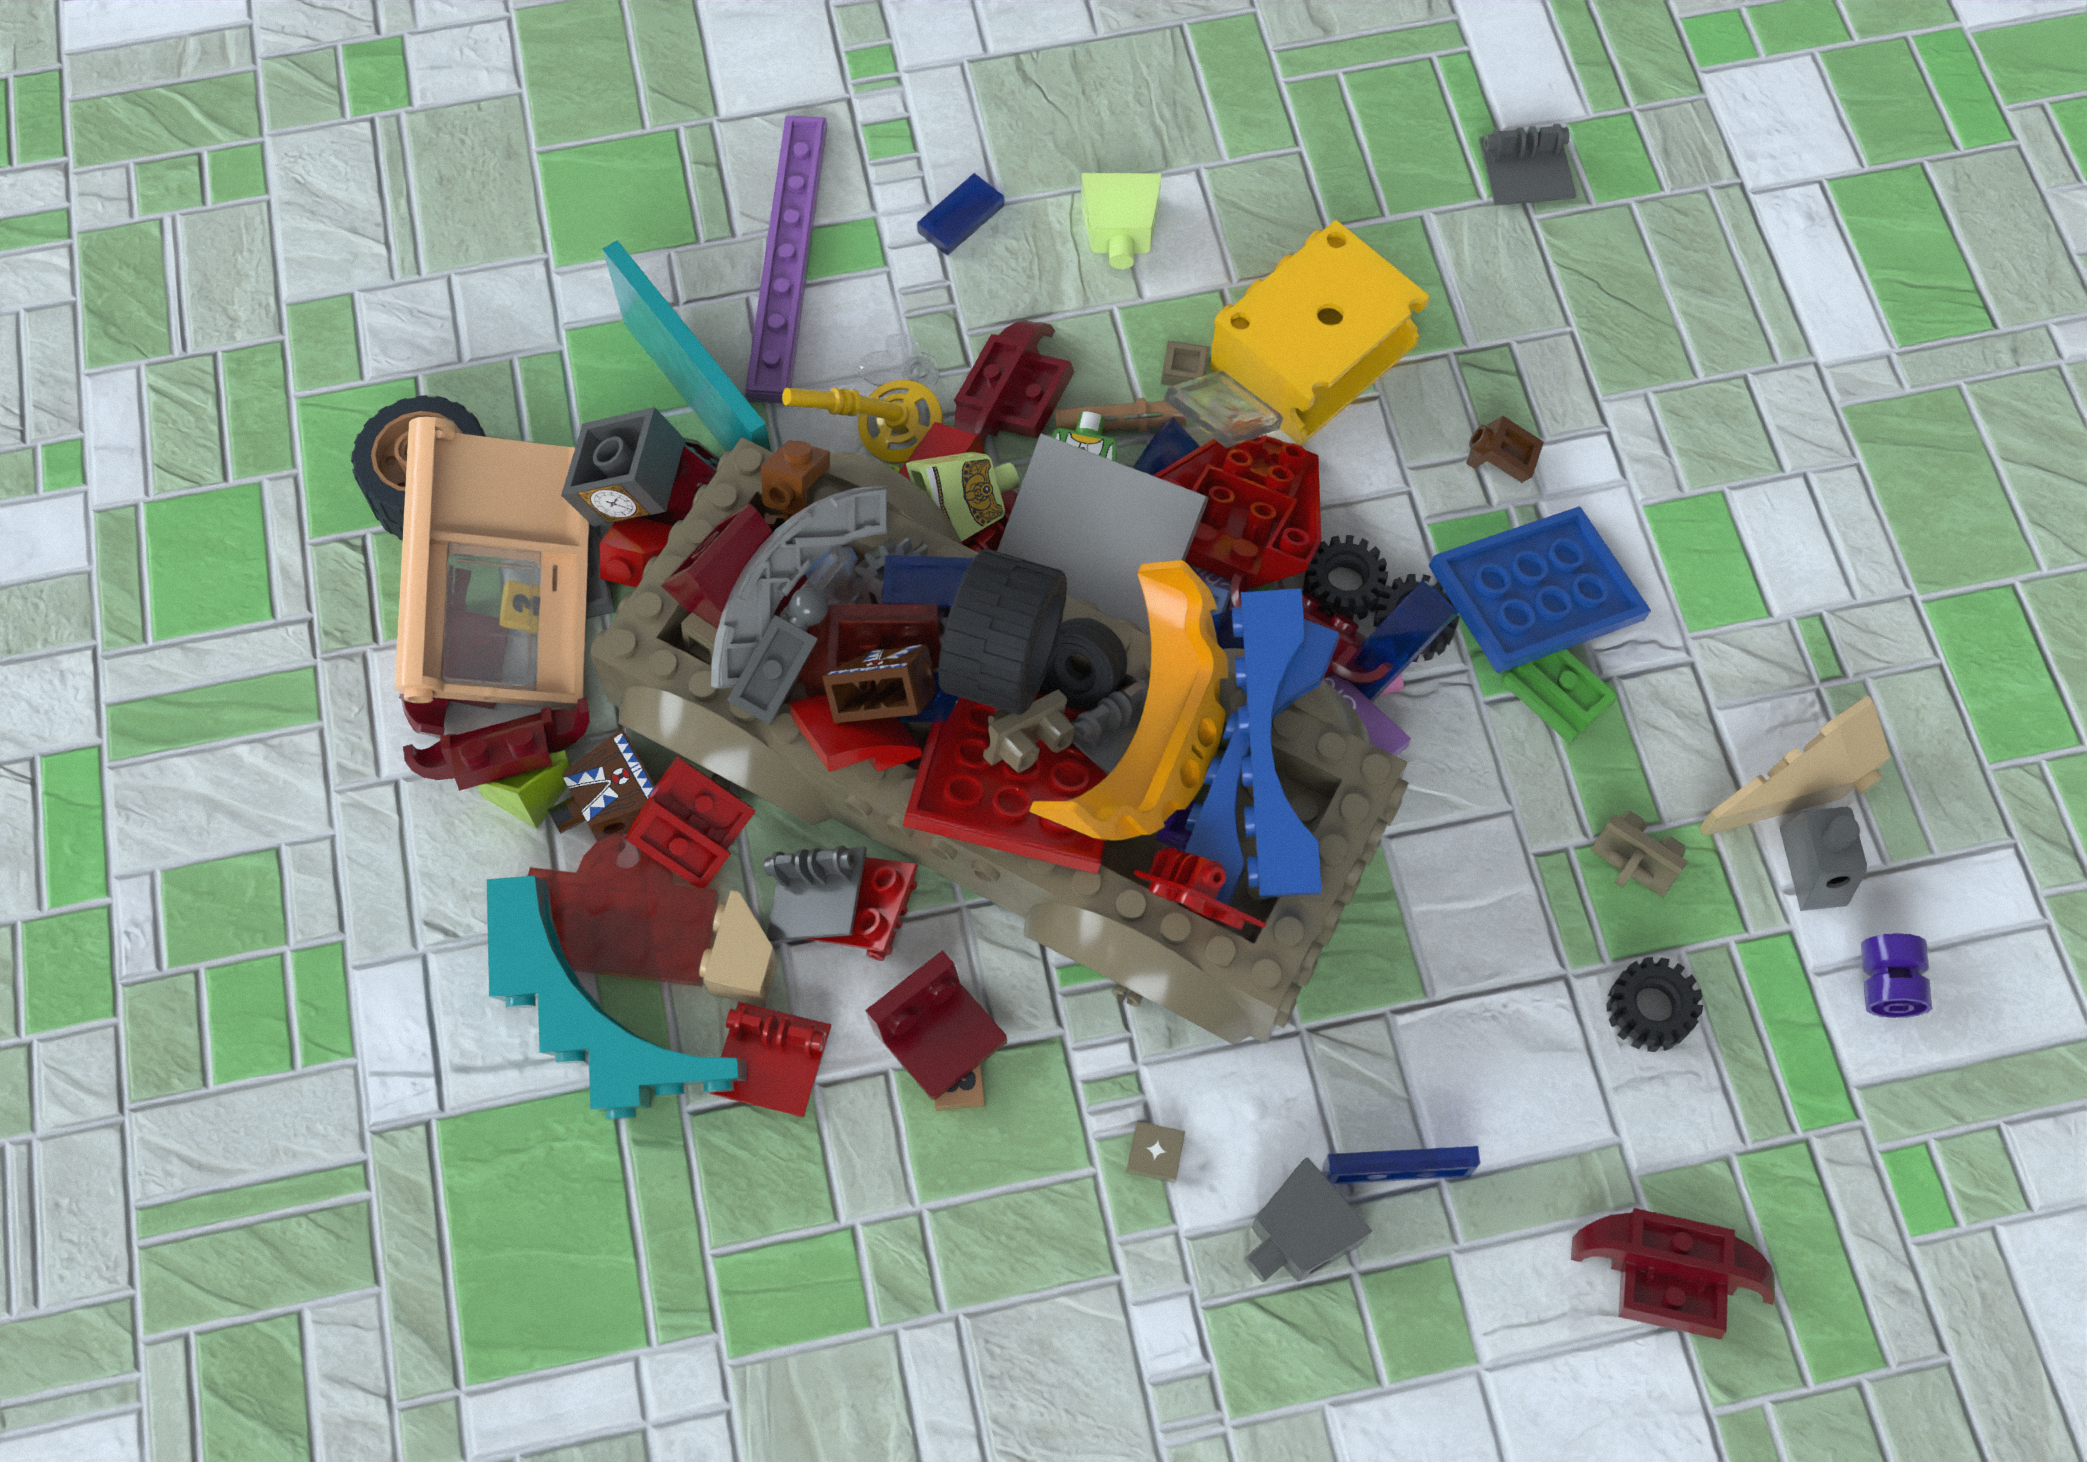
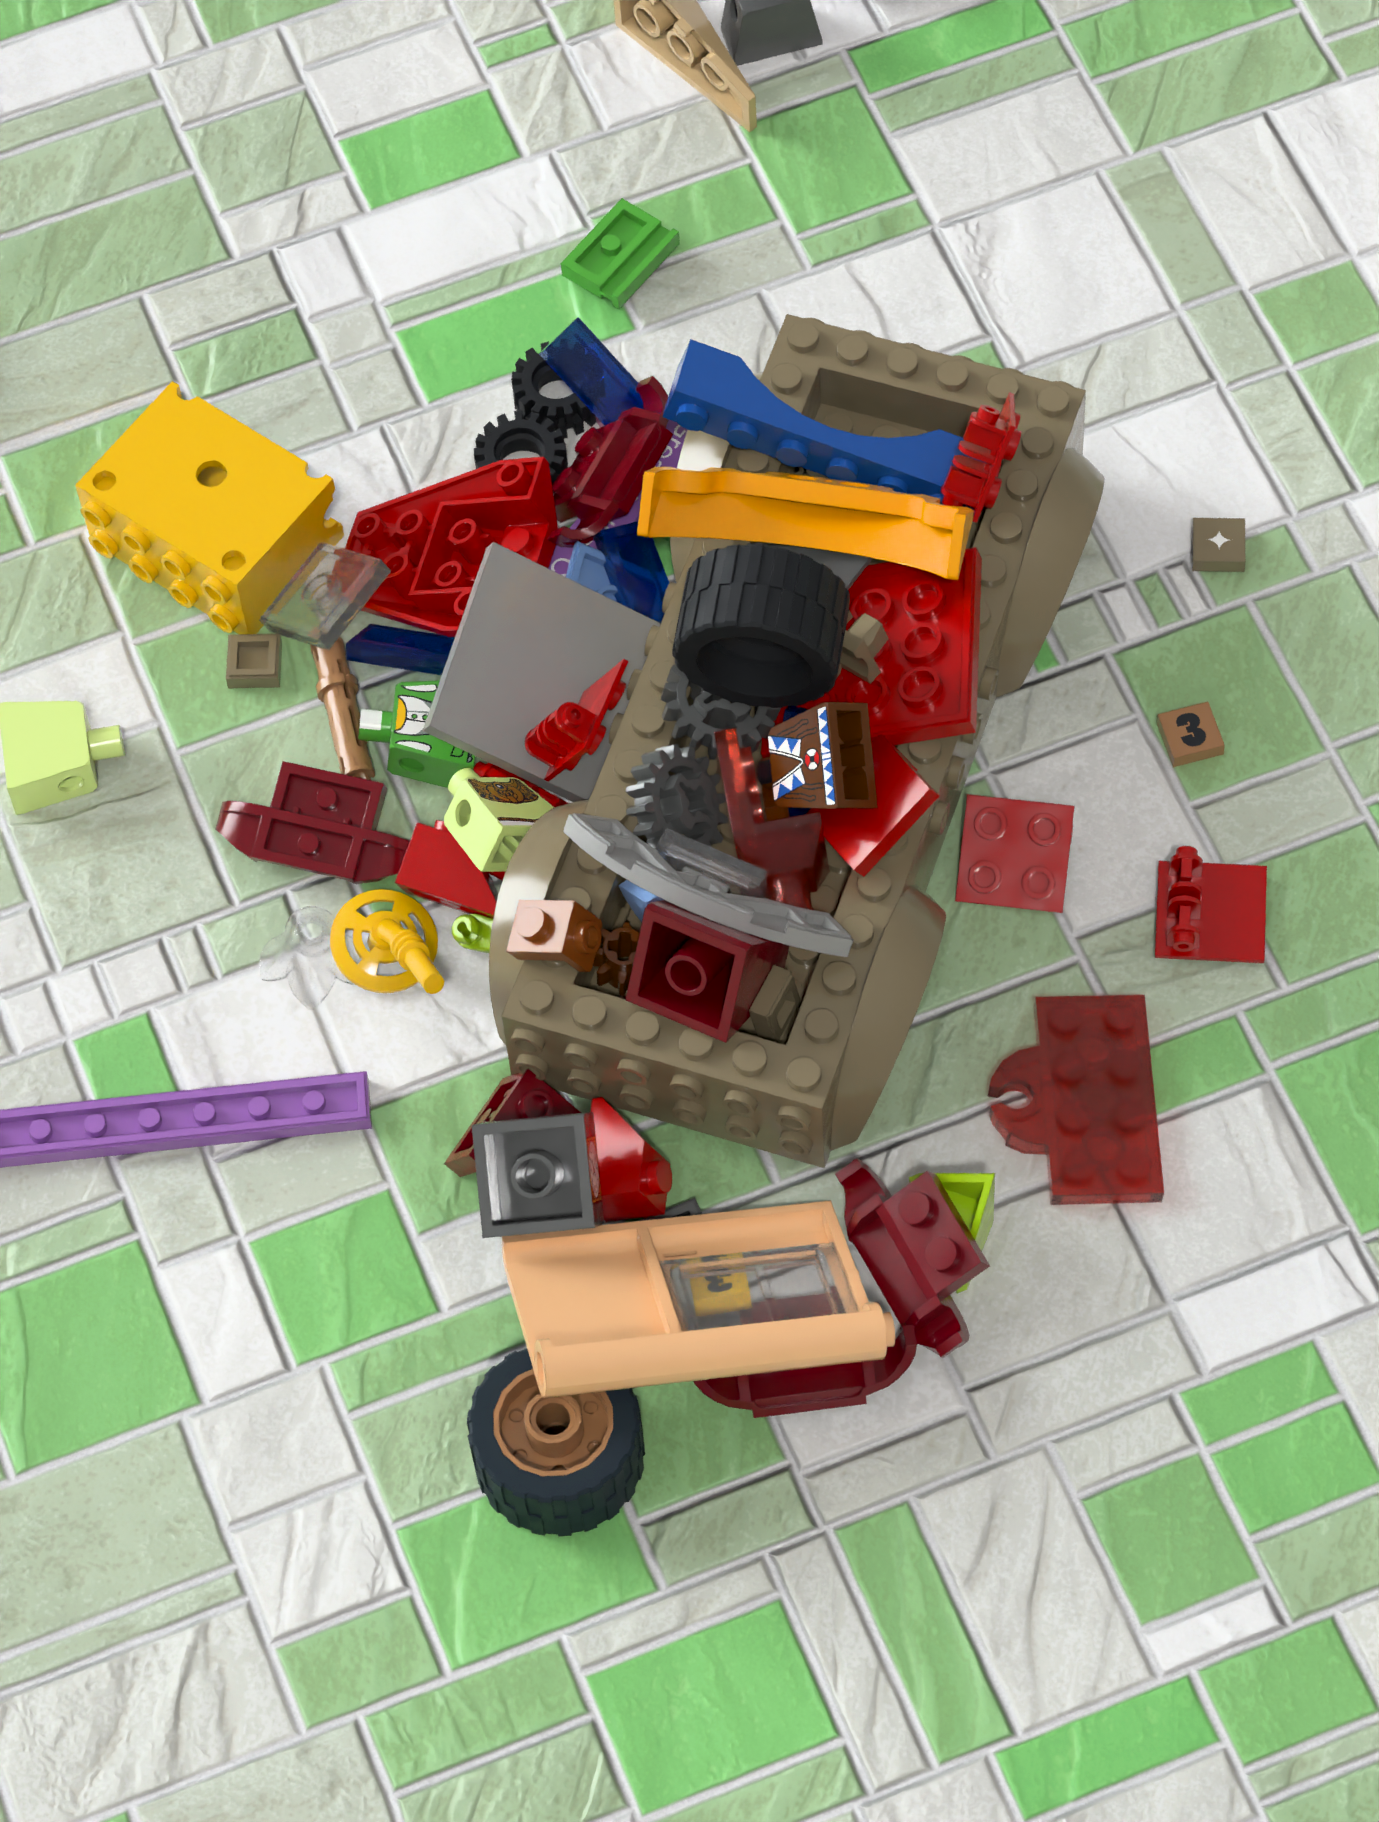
camera: 95 degrees left, 5 degrees down
teal arch [487,876,747,1120] -> none
torso [547,730,655,842] -> none
teal tile [602,240,772,452] -> none
red slope [625,755,756,892] -> none
tan slope [699,890,778,1007] -> none
dark grey plate [727,587,829,725] -> none
dark grey hinge [764,846,867,941] -> none
dark red bracket [865,950,1008,1100] -> none
clear blue tile [882,555,973,608] -> none
clear blue tile [917,173,1004,256] -> none
blue arch [1232,588,1322,898] -> none
dark grey torso [1244,1157,1372,1282] -> none
clear blue tile [1322,1146,1480,1184] -> none
blue plate [1428,506,1651,674] -> none
reddish brown bracket [1466,416,1544,483] -> none
dark red plate [1571,1208,1775,1340] -> none
dark tan hips [1591,811,1688,897] -> none
black tyre [1606,957,1703,1052] -> none
none -> red hinge [525,659,629,782]

